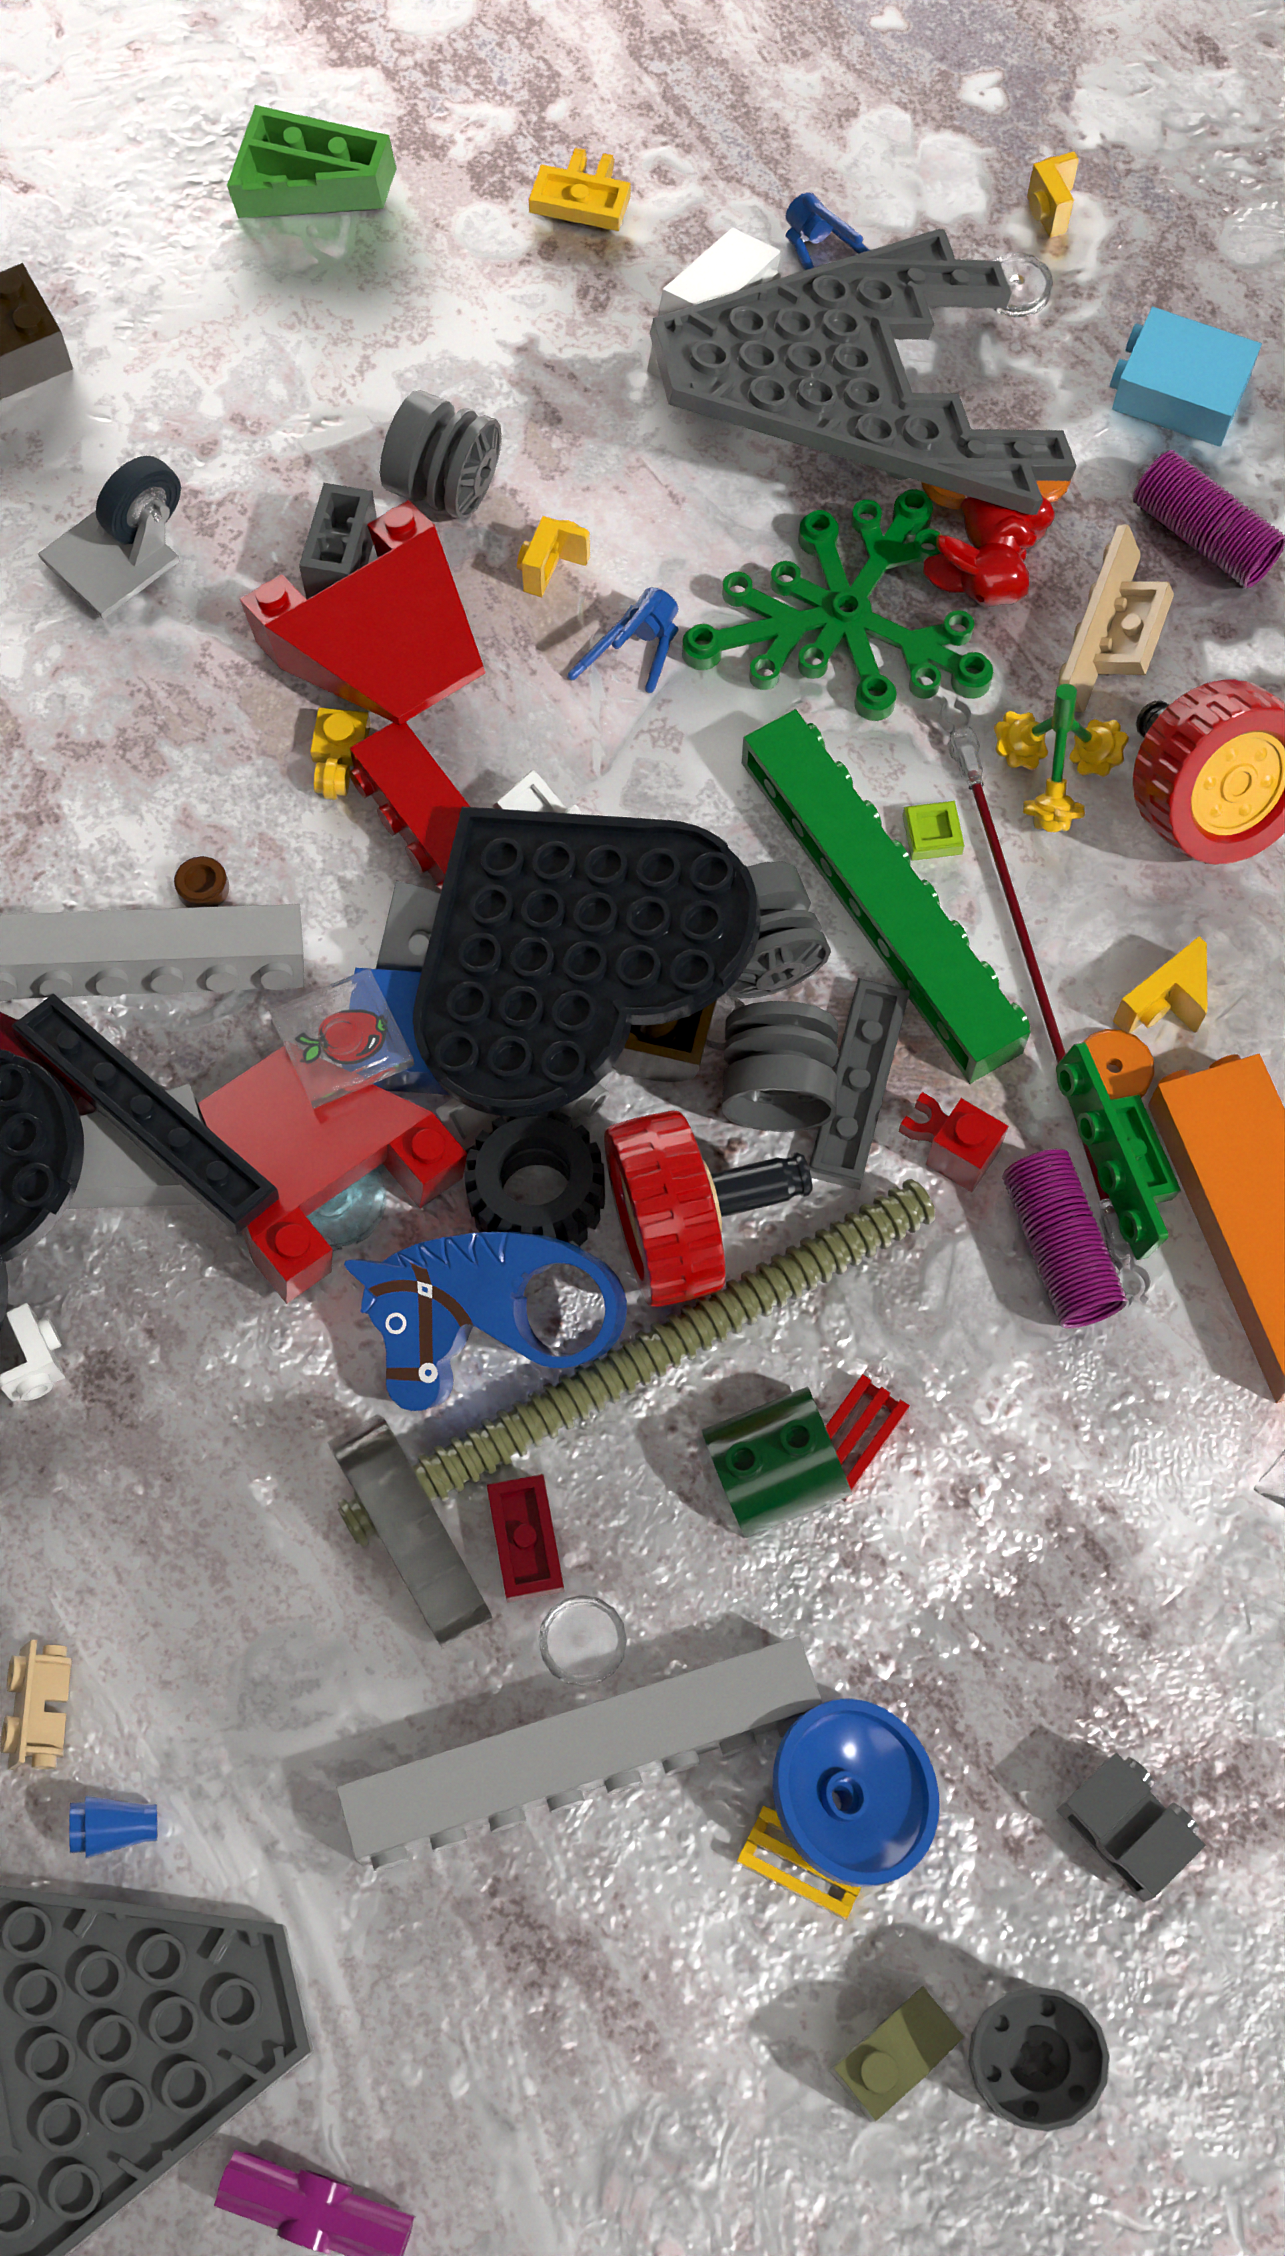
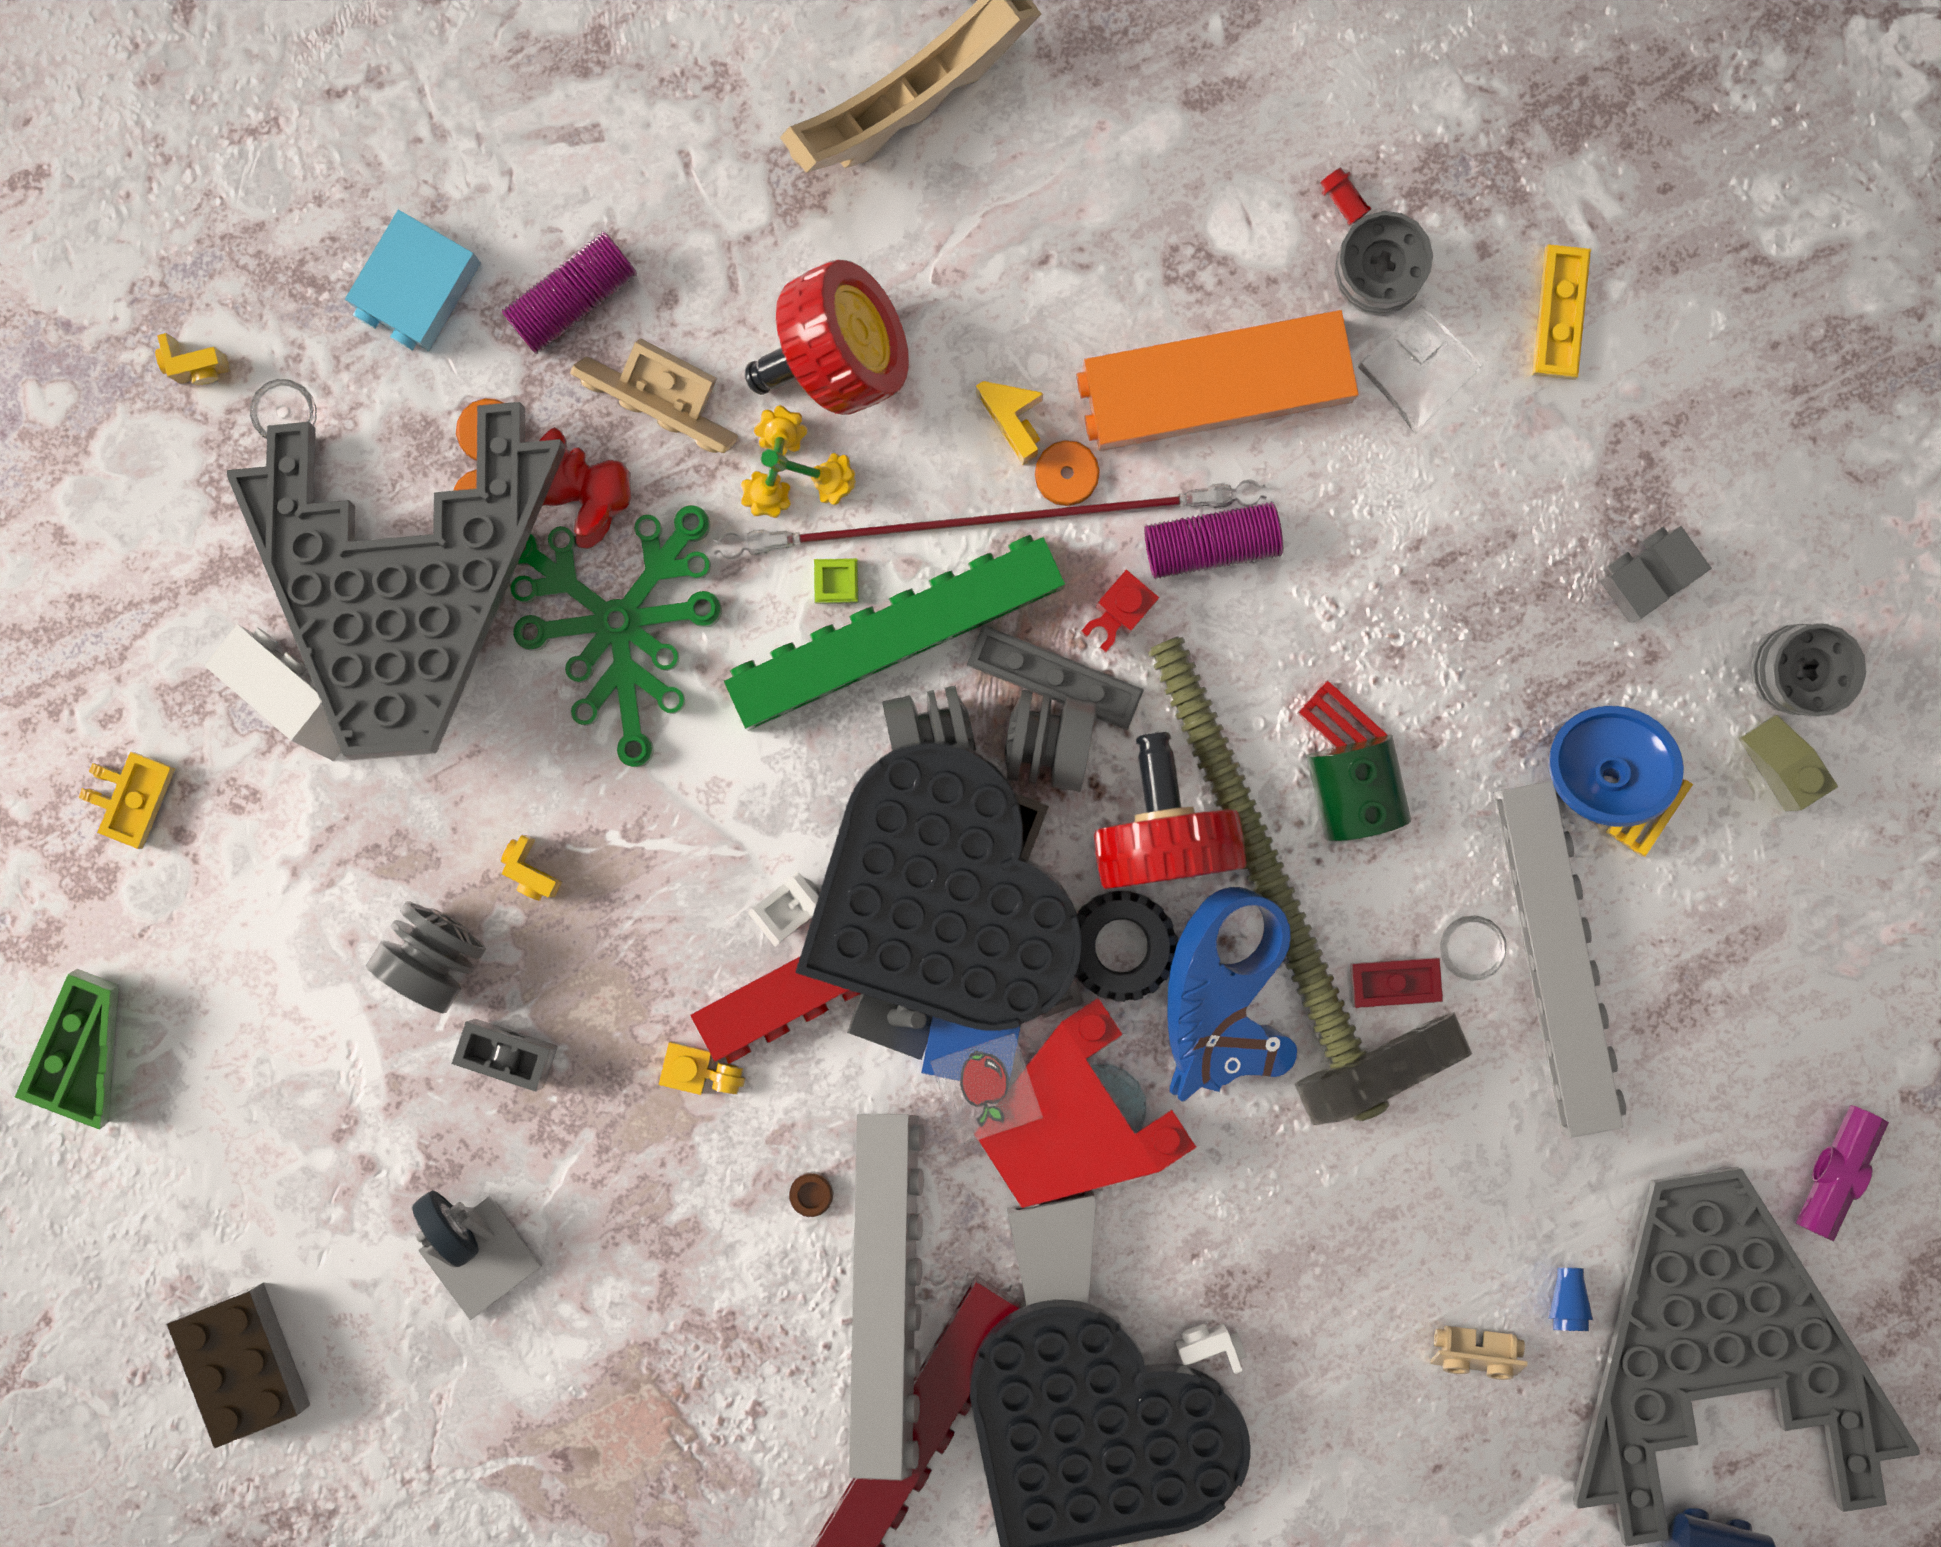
camera: 85 degrees left, 20 degrees up
black tile [11,993,279,1234] -> none
red wedge [239,500,486,725] -> none
blue plant [567,587,679,693] -> none
blue plant [785,192,870,271] -> none
green bracket [1056,1042,1181,1260] -> none

